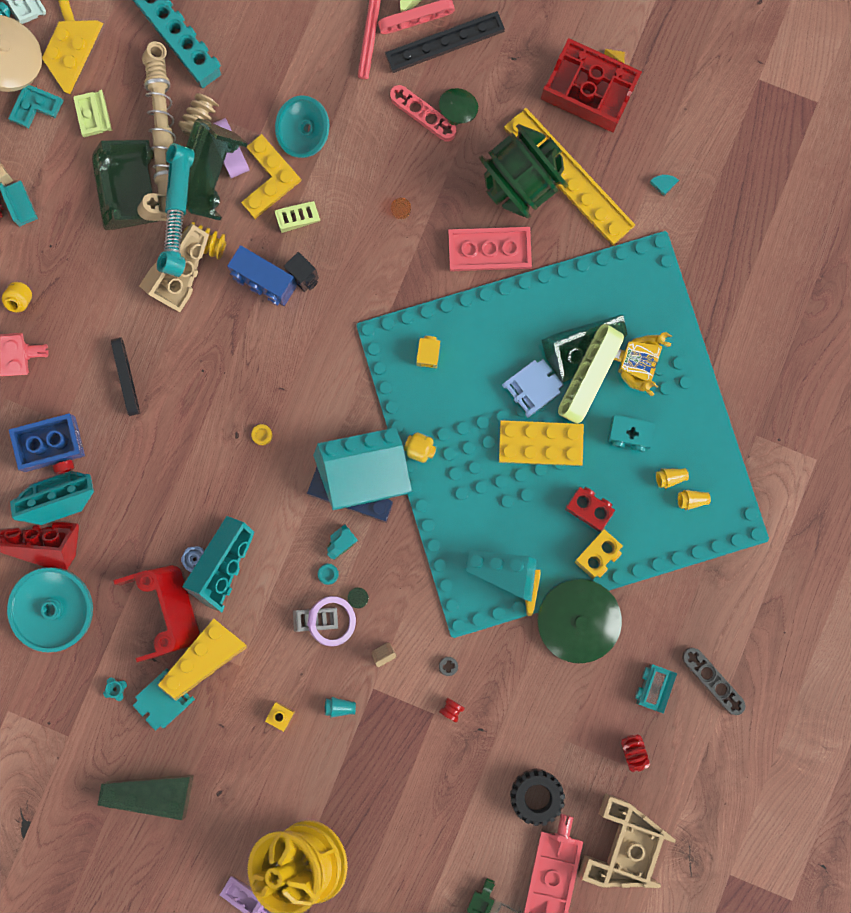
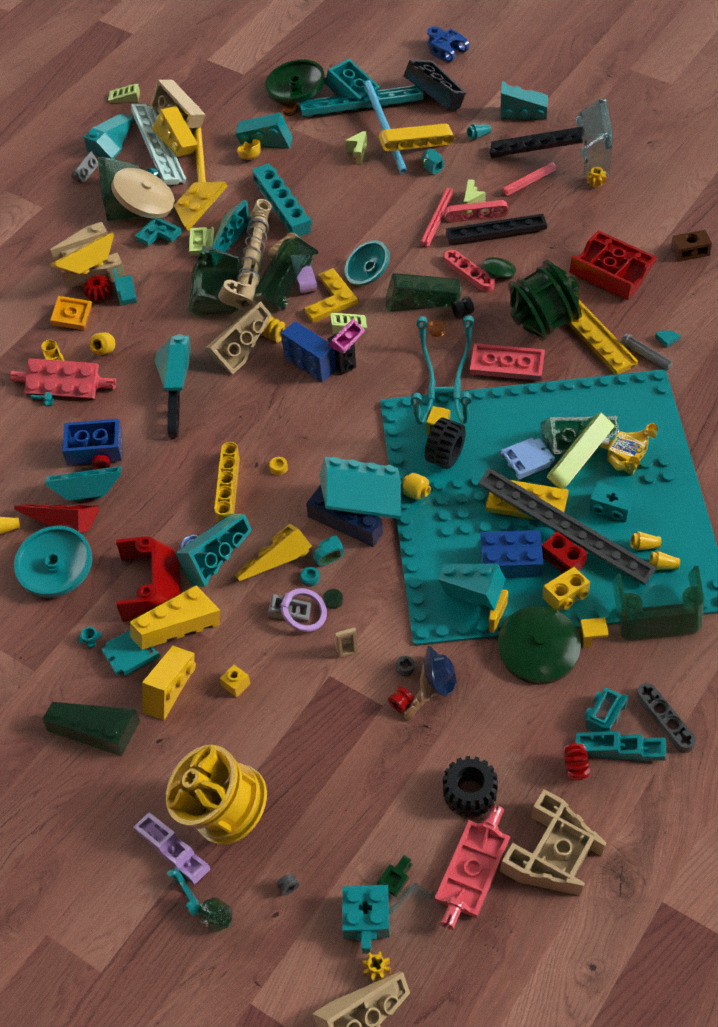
camera: 15 degrees right, 30 degrees down
teal piece [156,143,195,277] -> none
teal cone [325,697,356,718] -> none
none -> yellow wedge [142,646,196,721]
none -> teal wedge [154,335,192,391]
none -> teal wedge [209,200,250,266]
none -> yellow beam [214,442,240,523]
none -> yellow wedge [234,523,312,581]
none -> dark pink slope [327,319,365,354]
none -> clear green wedge [385,273,462,312]
none -> dark blue hat [404,646,457,721]
none -> teal bar [410,316,474,424]
none -> black tyre [425,417,466,469]
none -> black wheel [451,296,474,318]
none -> dark grey plate [478,468,656,586]
none -> blue brick [480,530,543,578]
none -> teal slope [576,731,666,761]
none -> yellow panel [579,618,609,648]
none -> clear green windscreen [612,566,704,641]
none -> light grey axle [621,334,673,370]
none -> reddish brown brick [671,230,712,262]

